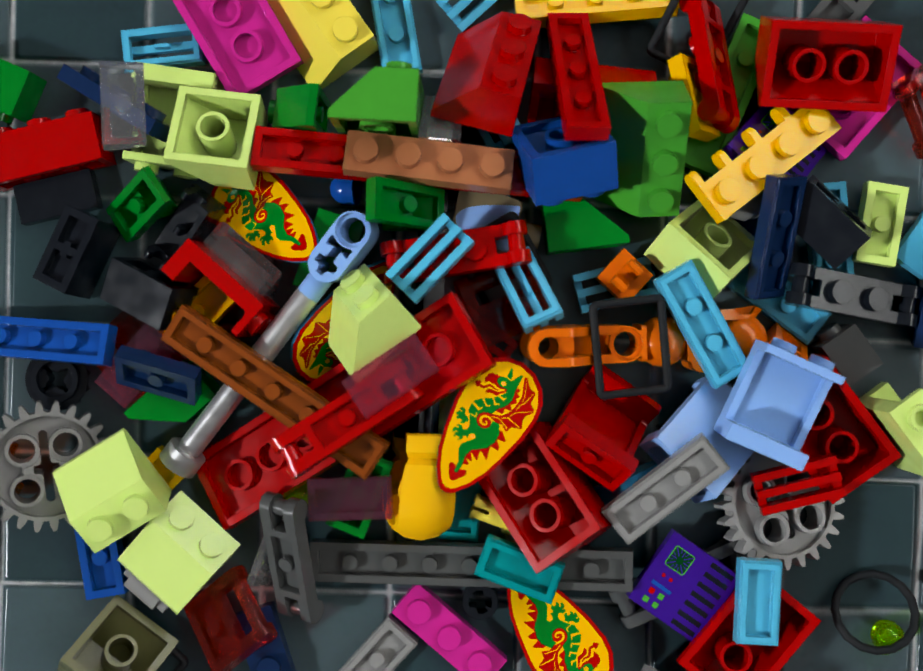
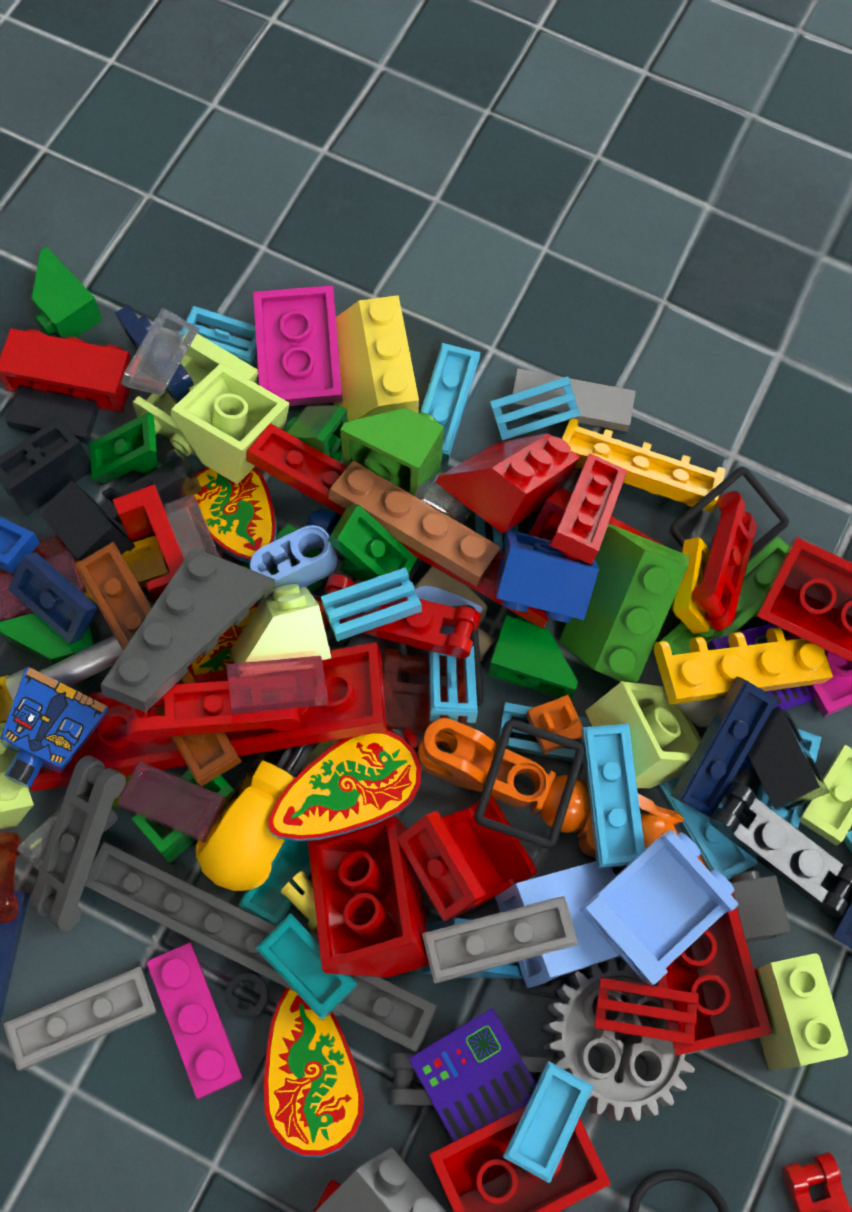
camera: 20 degrees right, 20 degrees down
none -> torso [1,666,108,788]
none -> dark grey wing [101,548,275,712]

